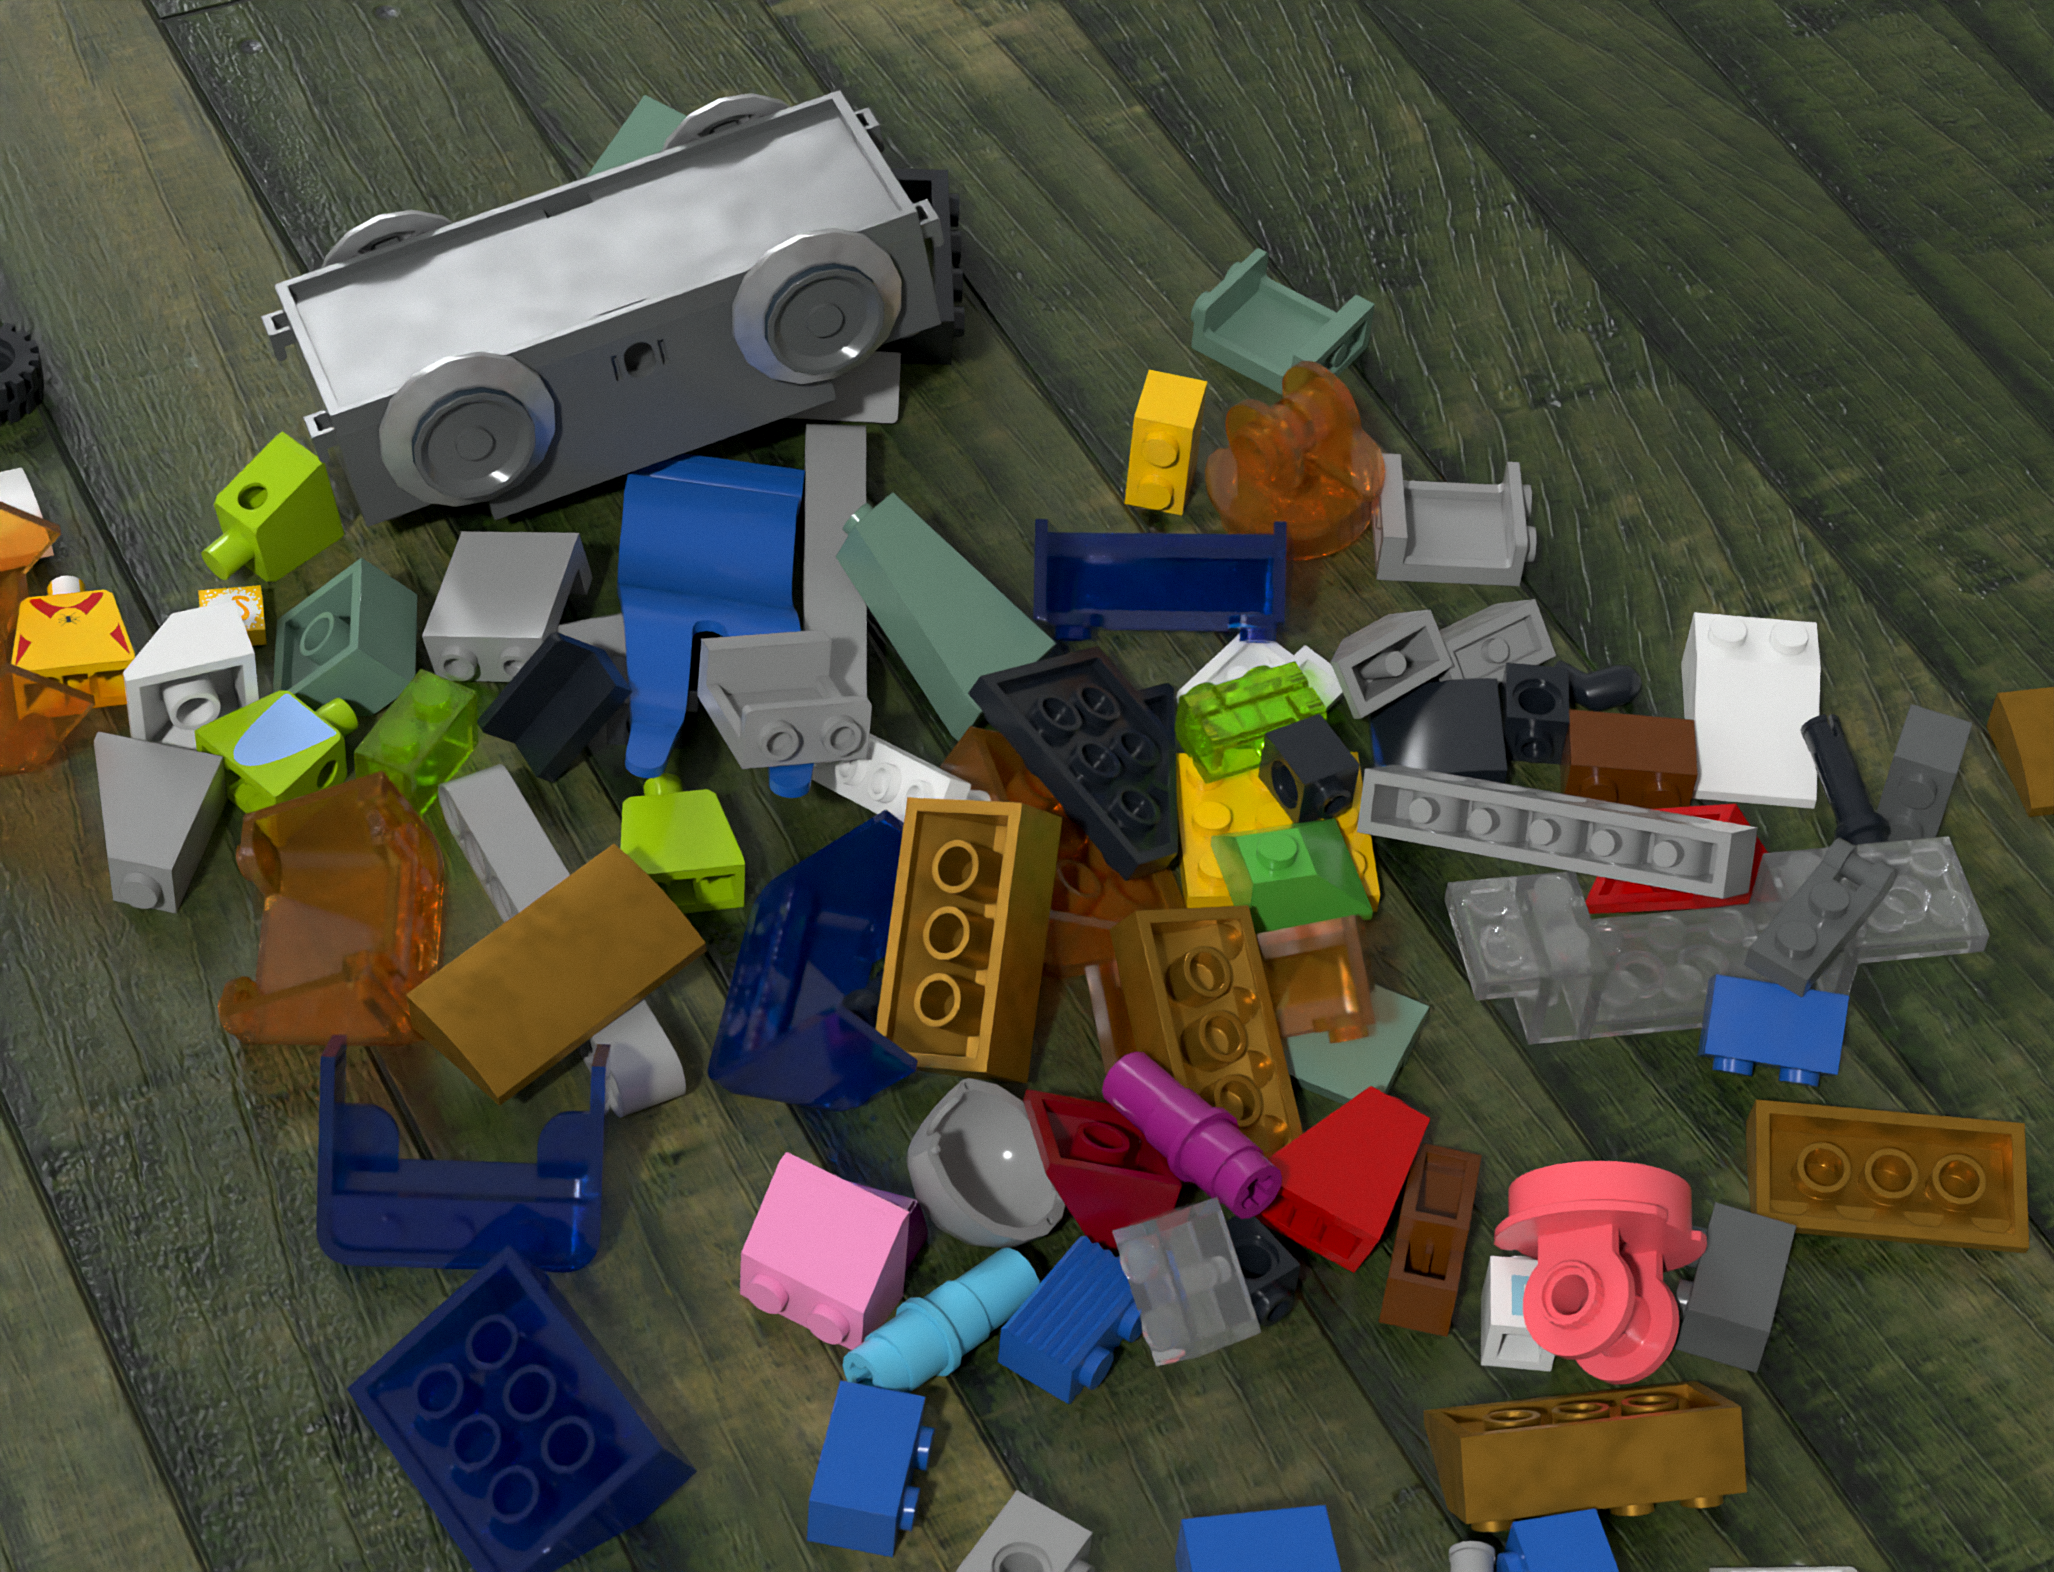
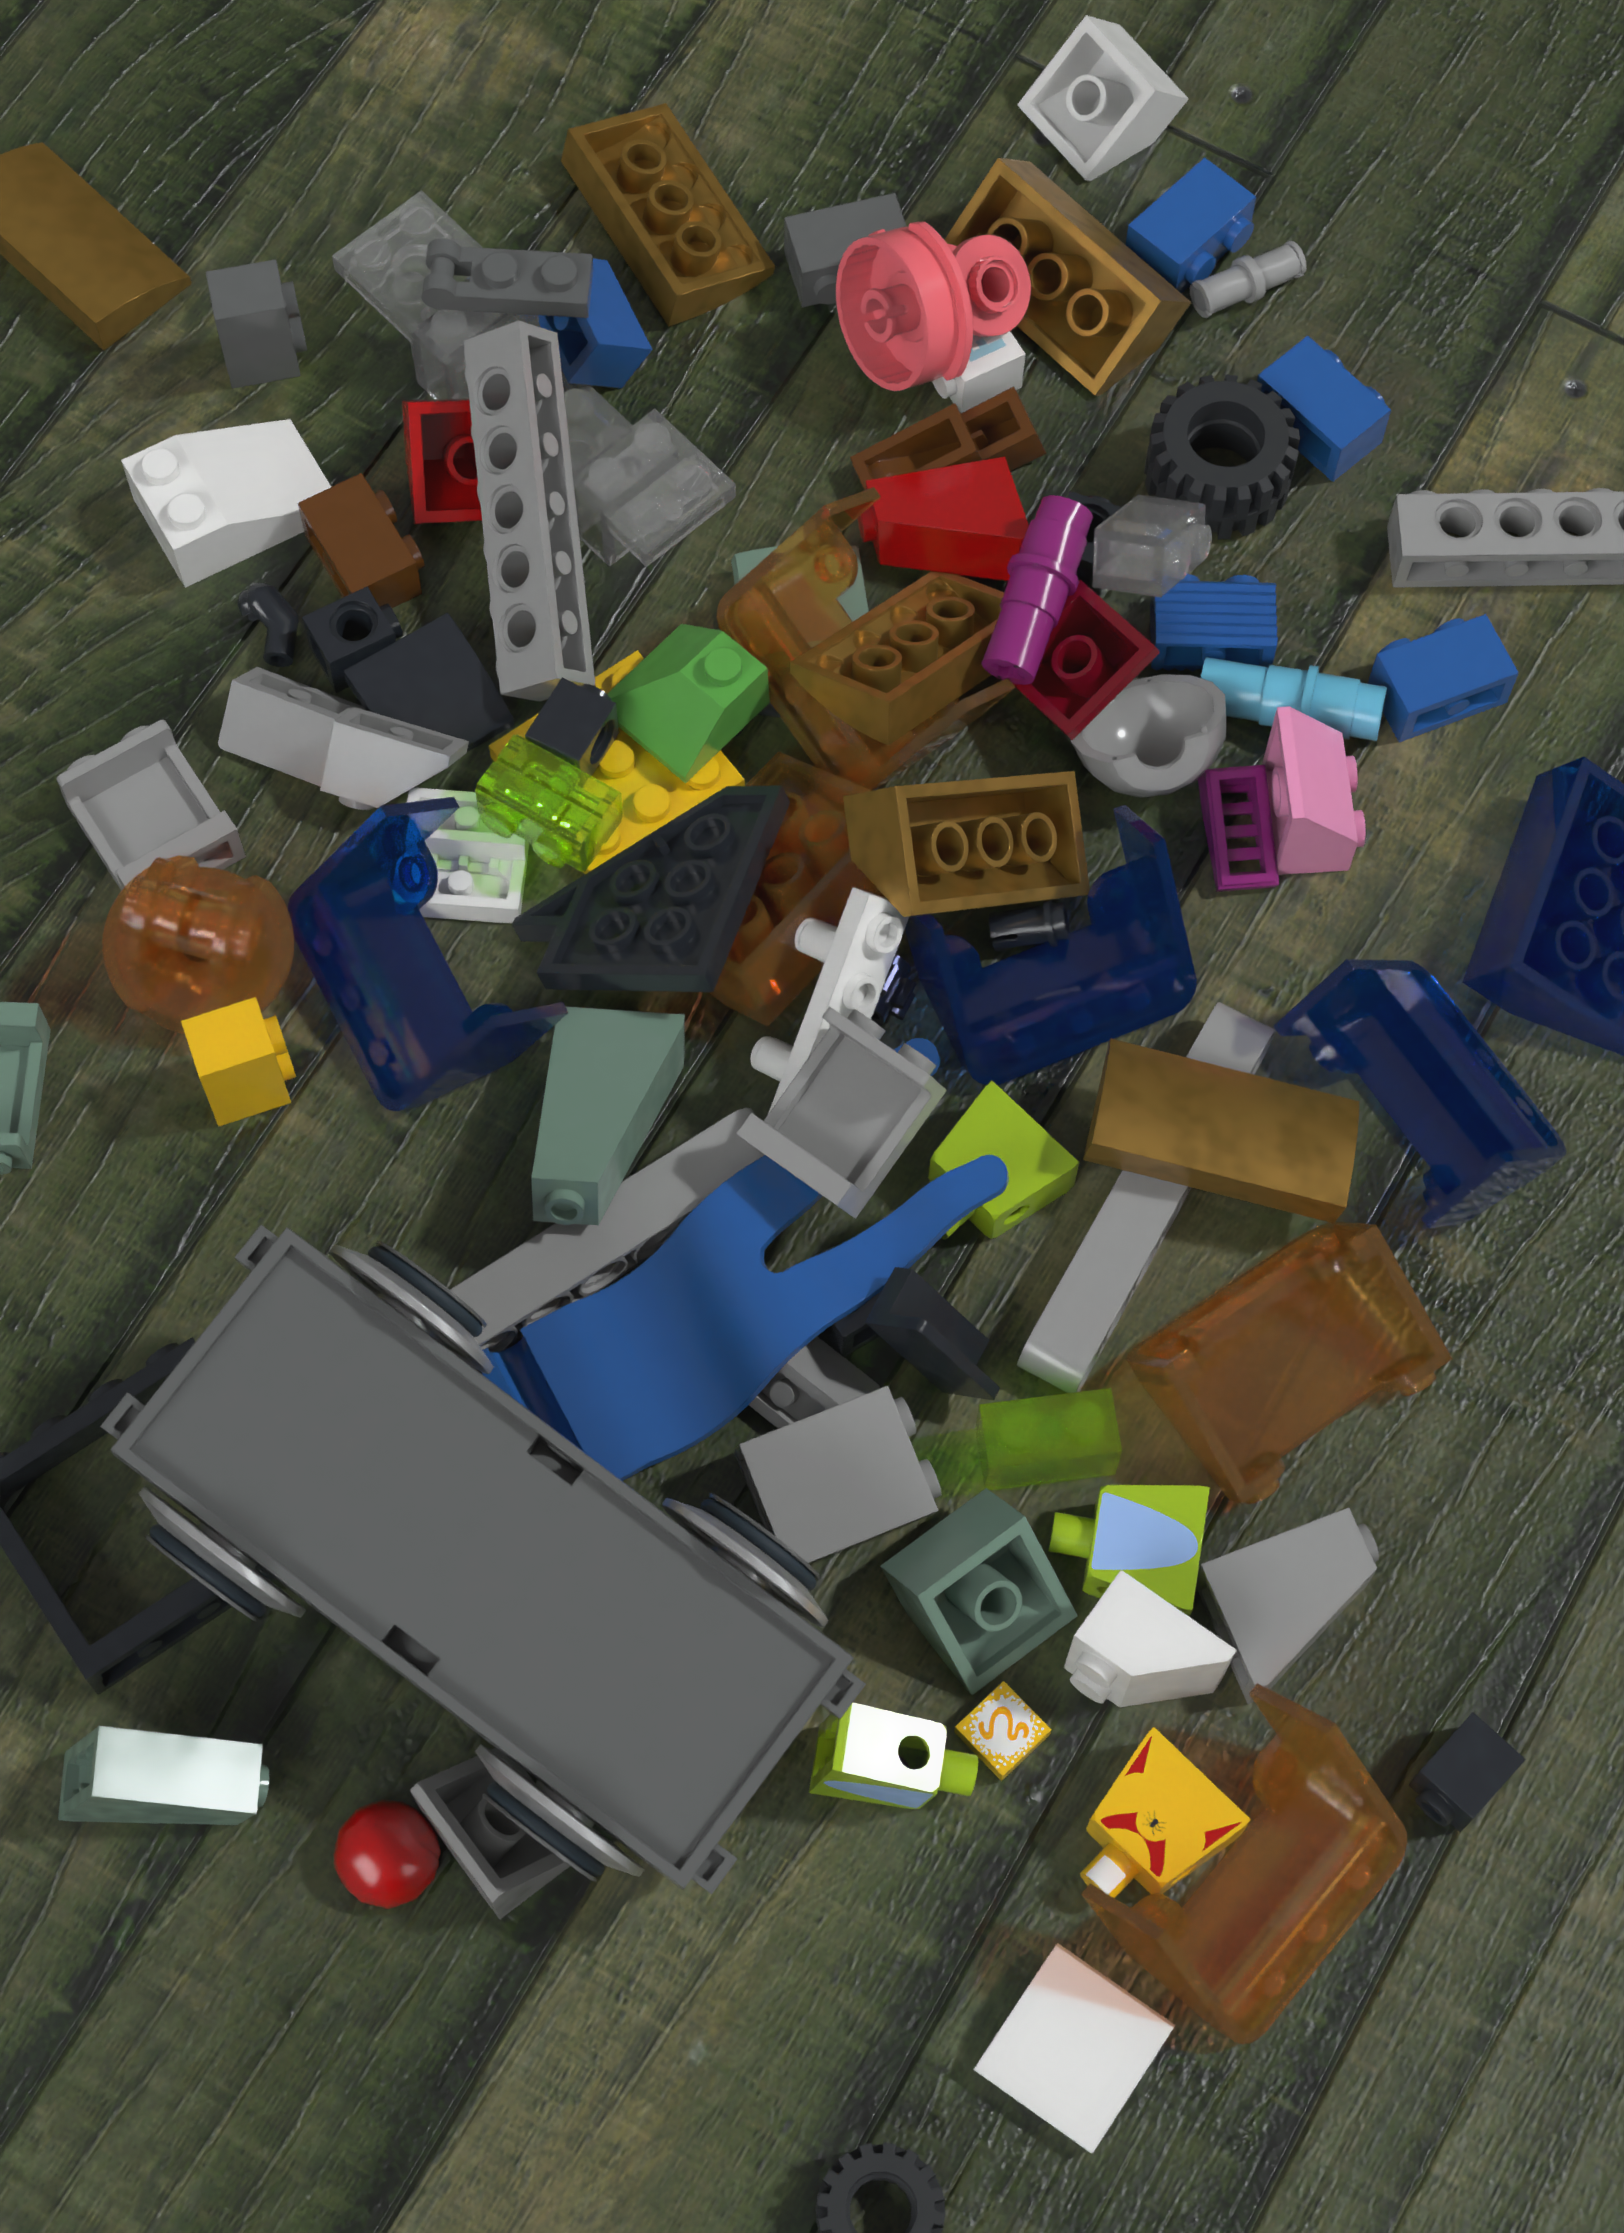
camera: 120 degrees left, 20 degrees up
black pin [1800,714,1909,896] -> none
none -> black tyre [1144,374,1300,539]

